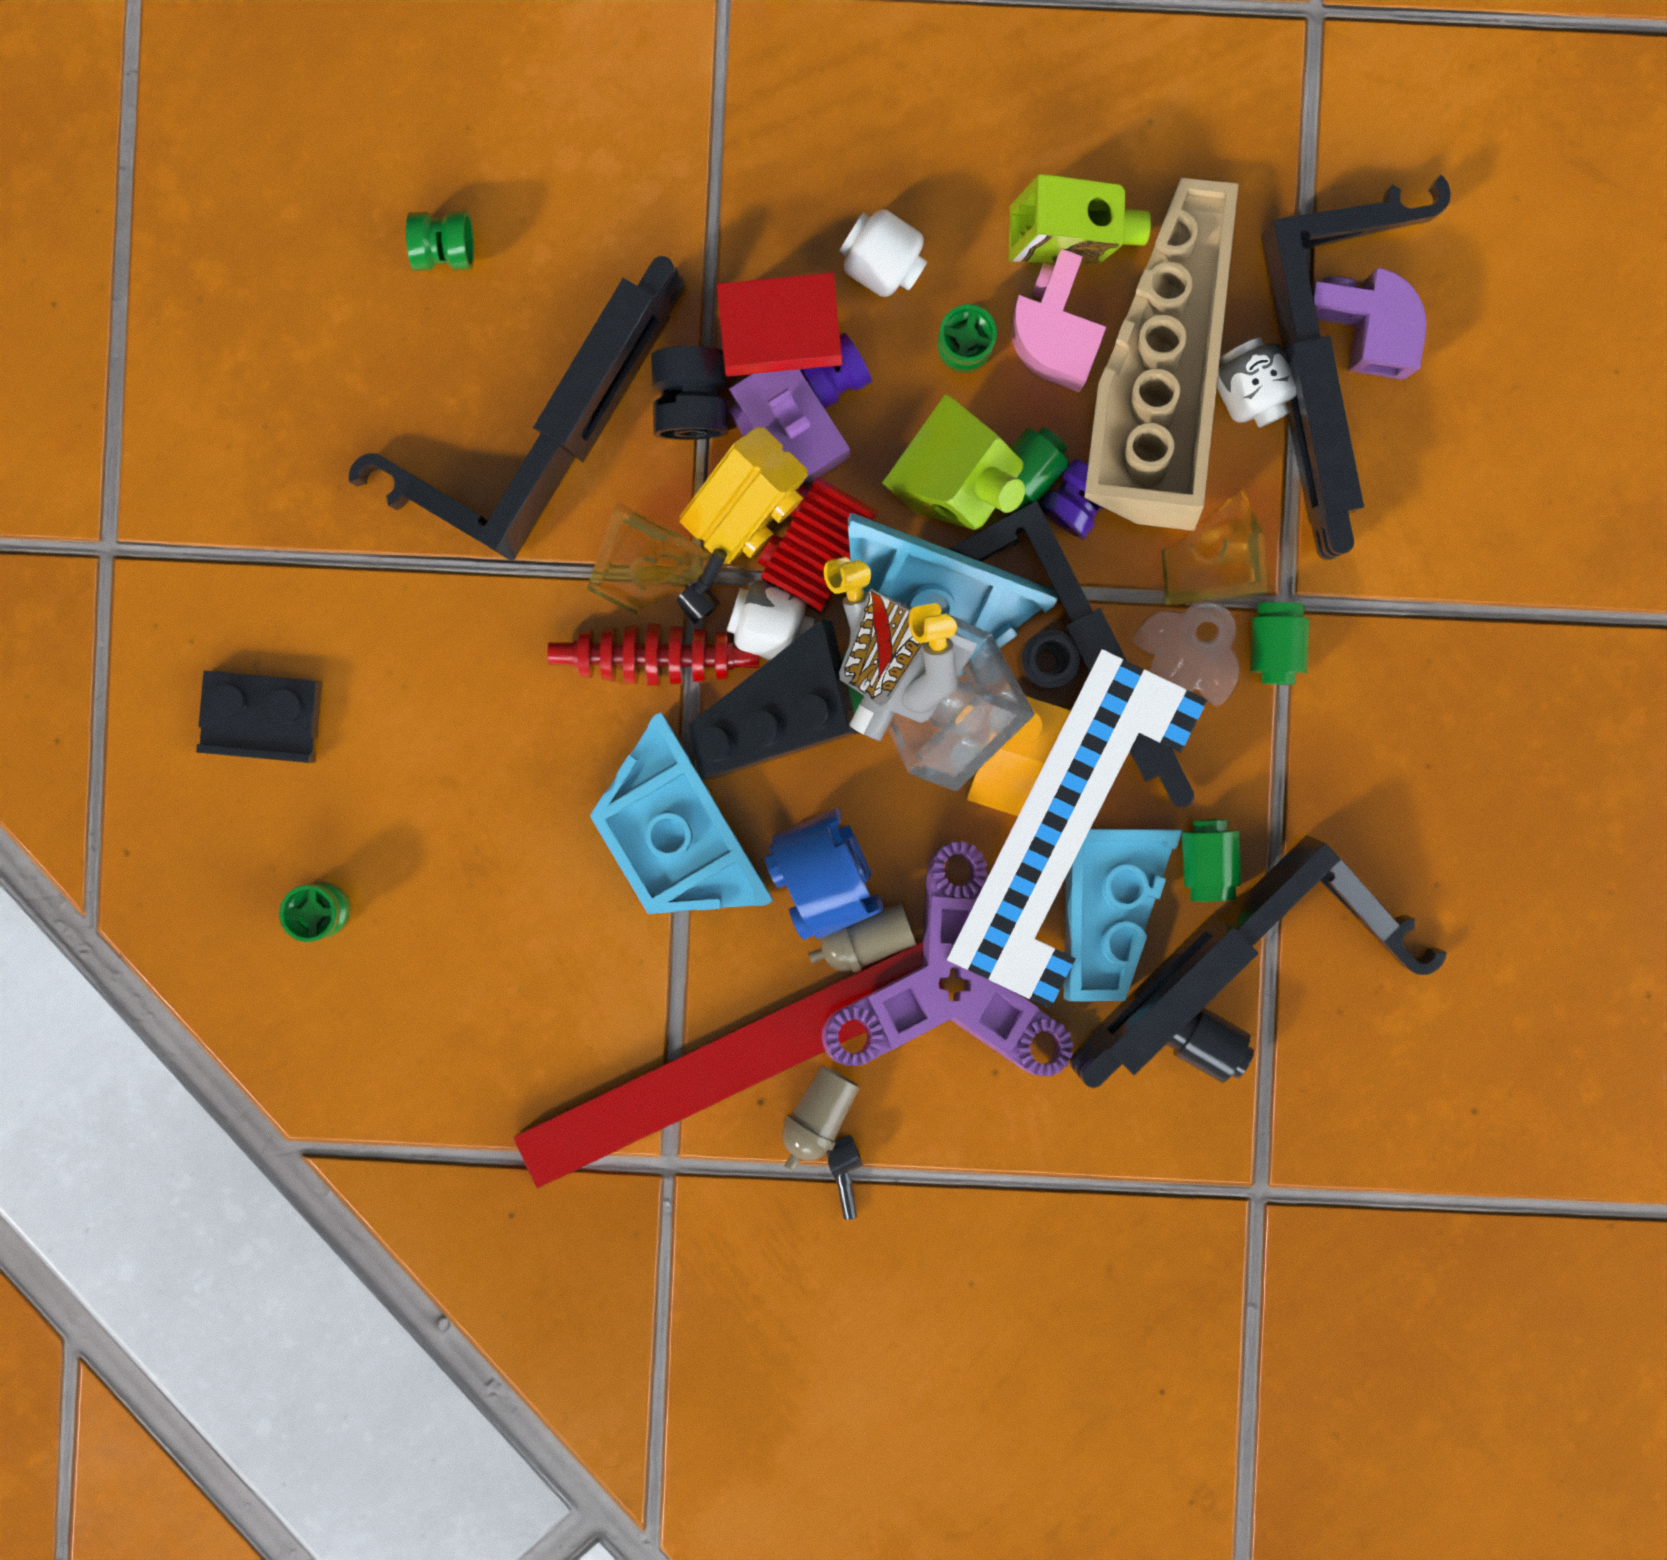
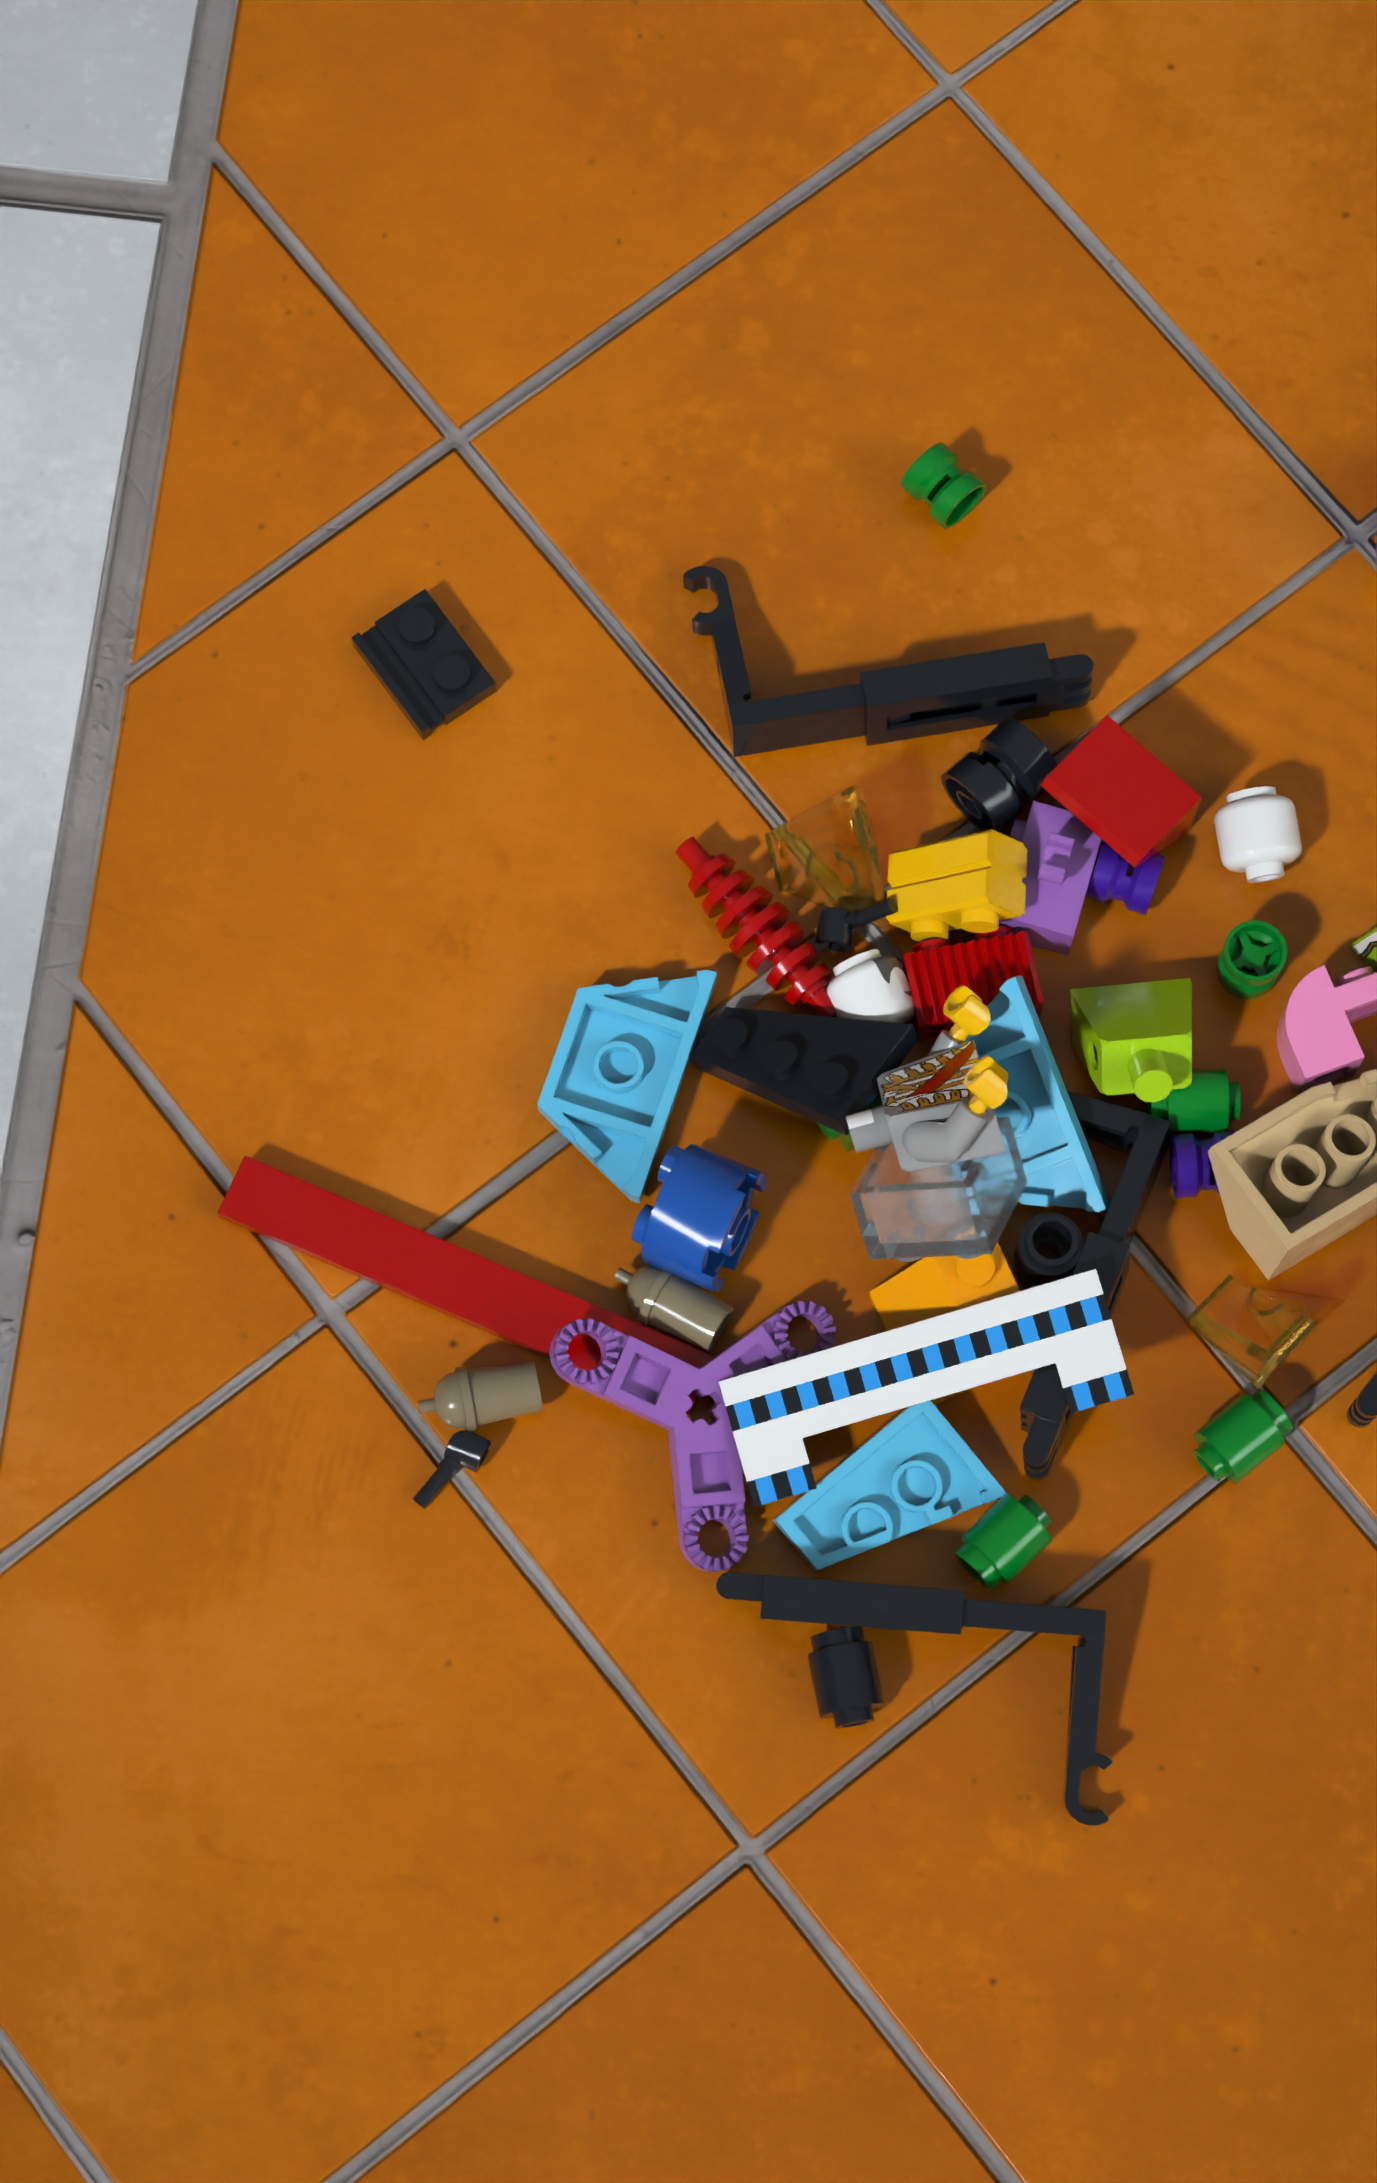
camera: 50 degrees right, 15 degrees down
green wheel [279,882,351,942] -> none
clear plate [1133,601,1240,706] -> none

